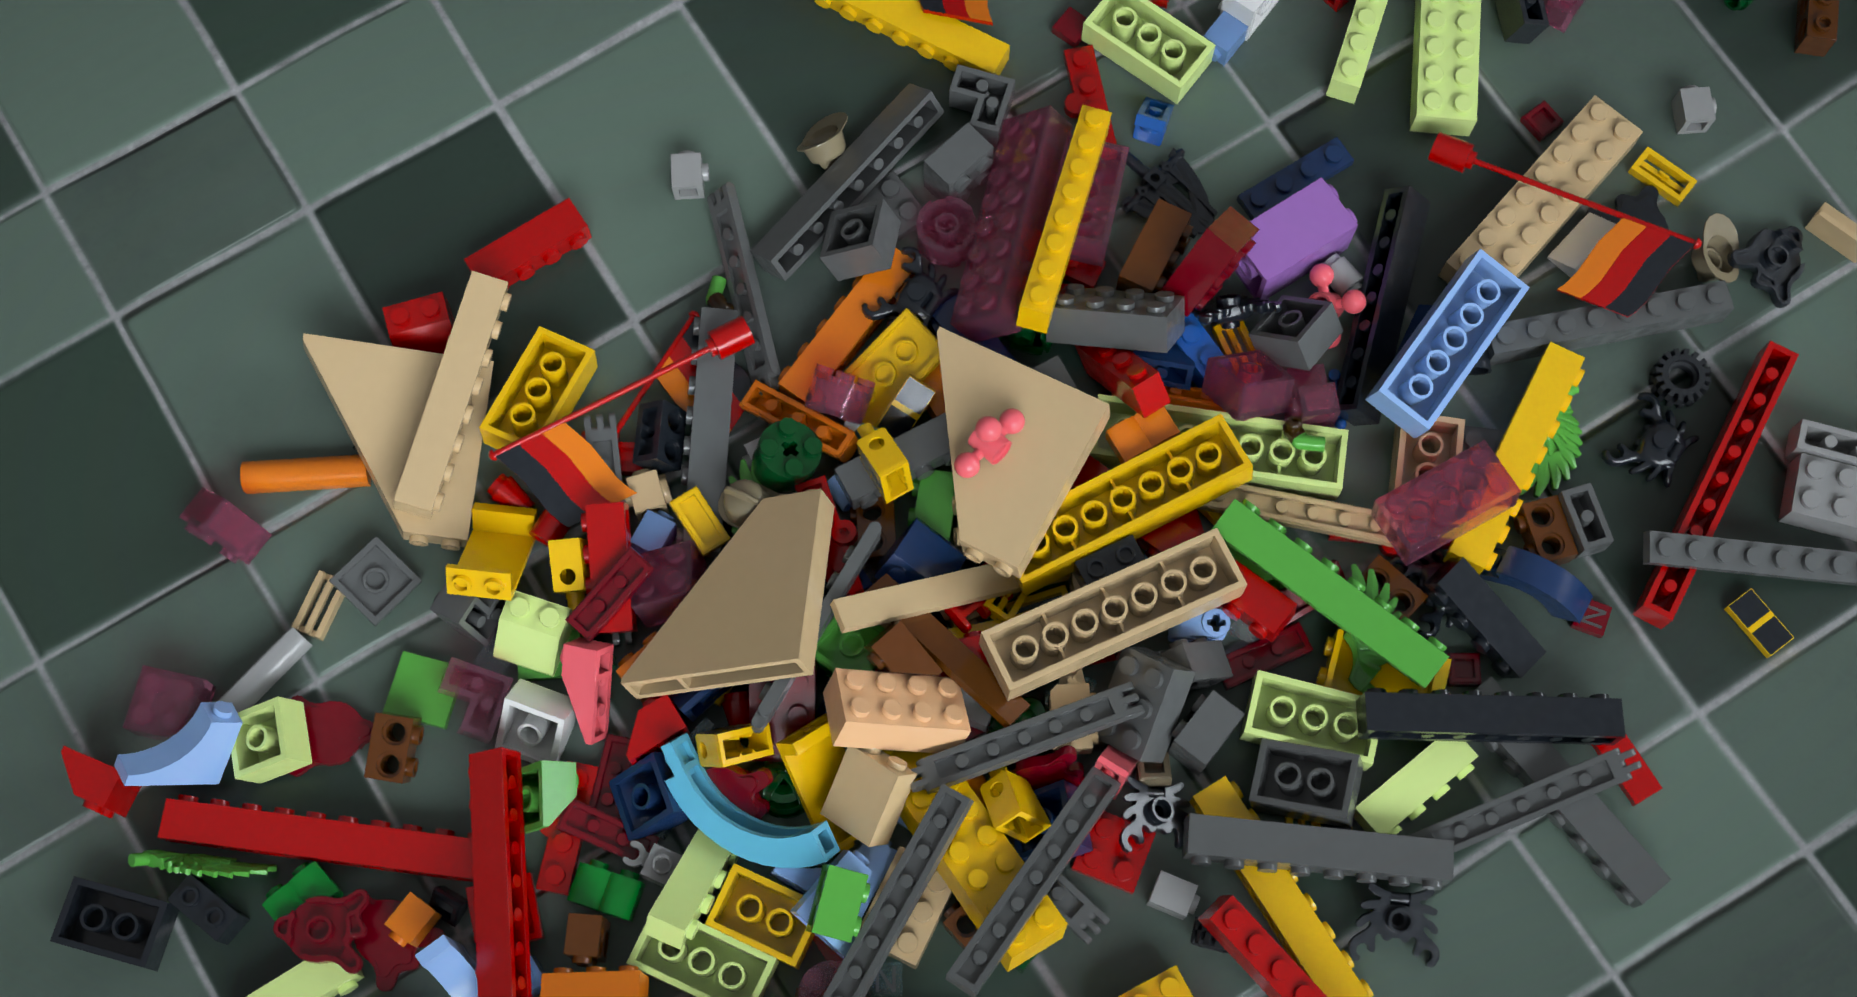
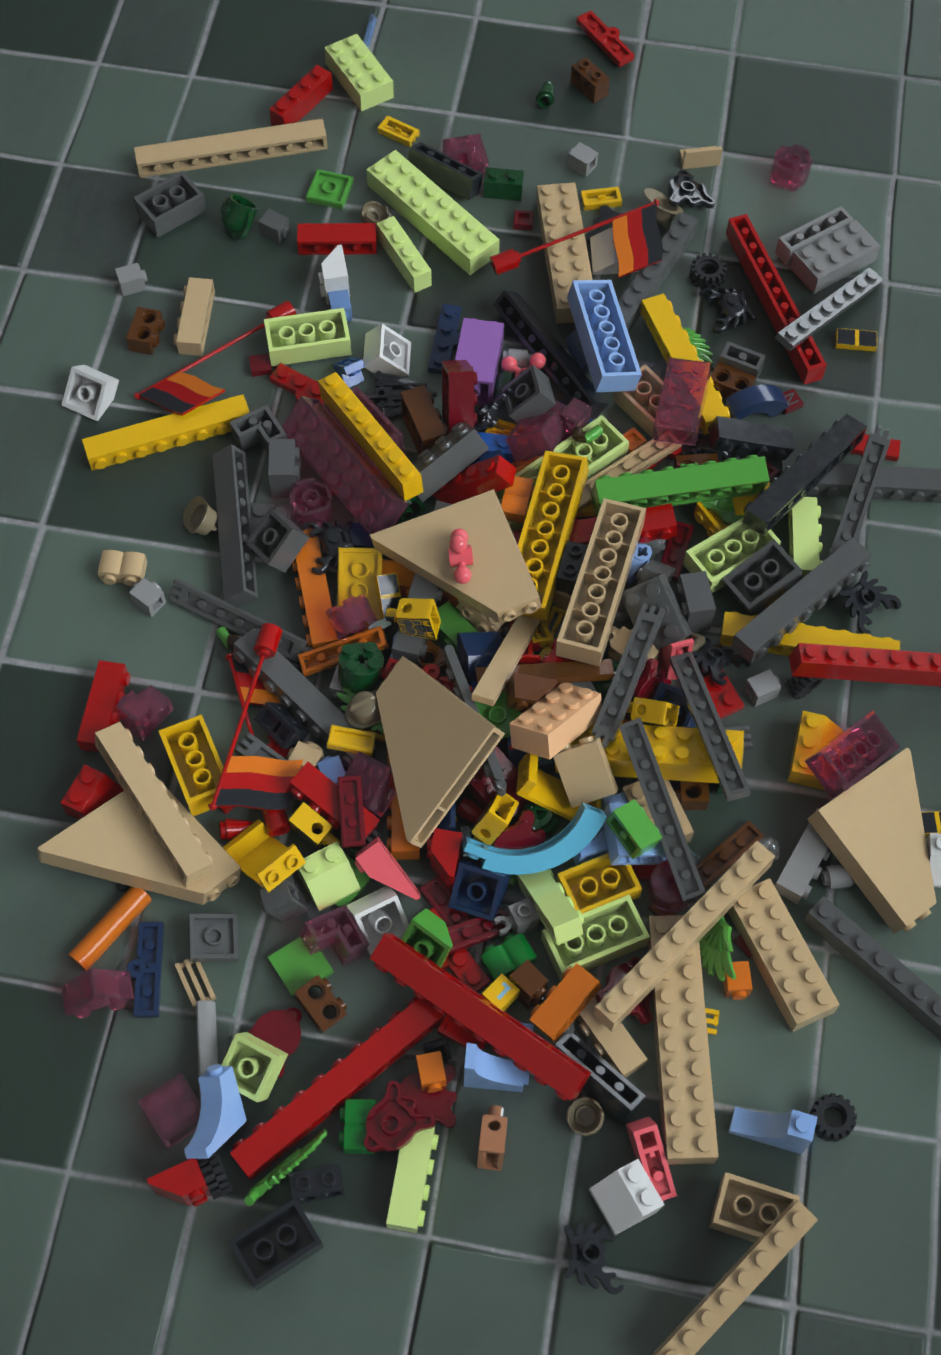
camera: 50 degrees left, 10 degrees down
none -> tan brick [98,550,148,587]
none -> clear pink brick [116,685,174,741]
none -> dark blue hinge [127,922,164,1018]
none -> black tyre [197,1150,233,1199]
none -> white slope [363,324,411,377]
none -> yellow brick [482,974,520,1011]
none -> dark green brick [483,167,524,201]
none -> dark green cone [494,370,515,399]
none -> orange plate [623,427,647,453]

